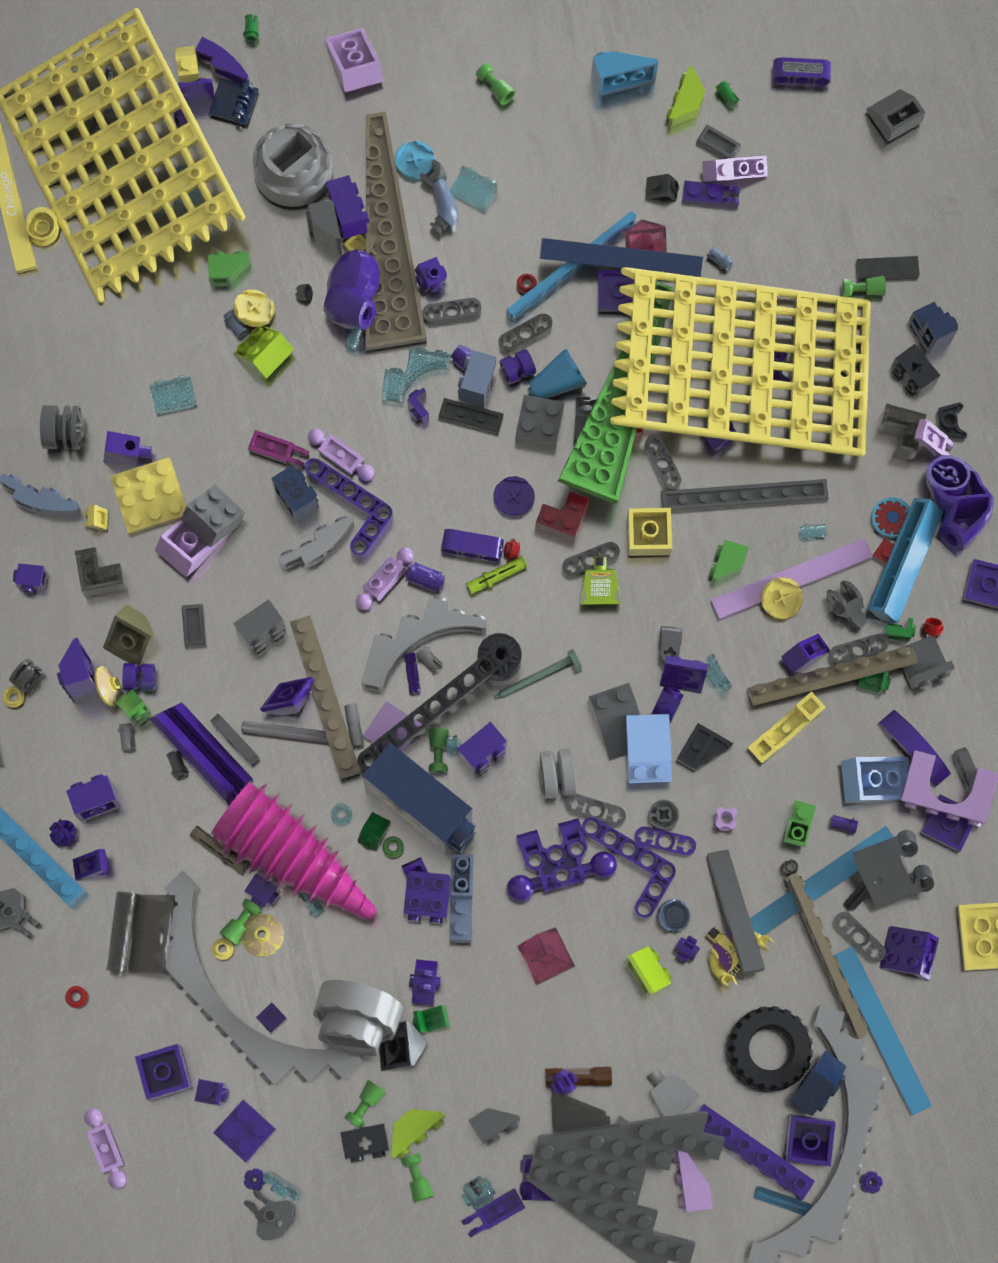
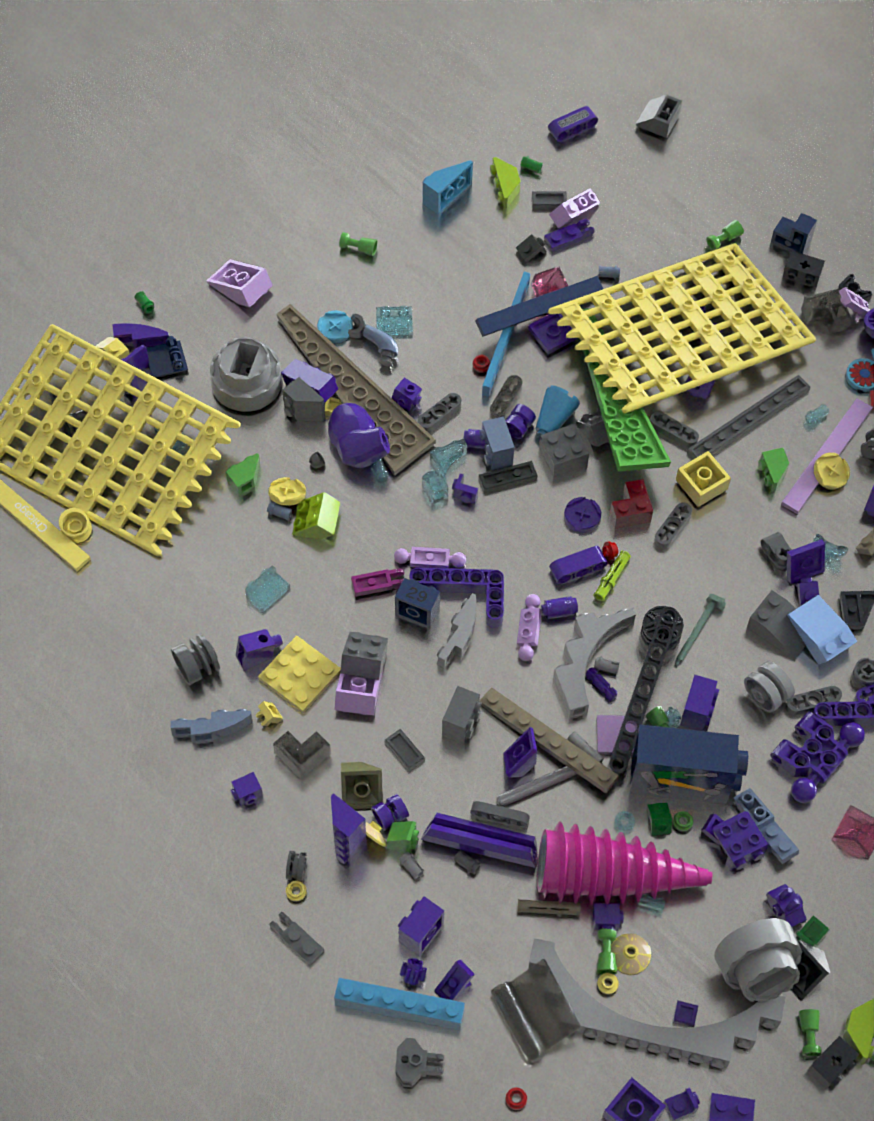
camera: 30 degrees left, 15 degrees down
lime torso [580,556,621,605] -> none
pearl dark grey tile [856,256,920,281] -> none

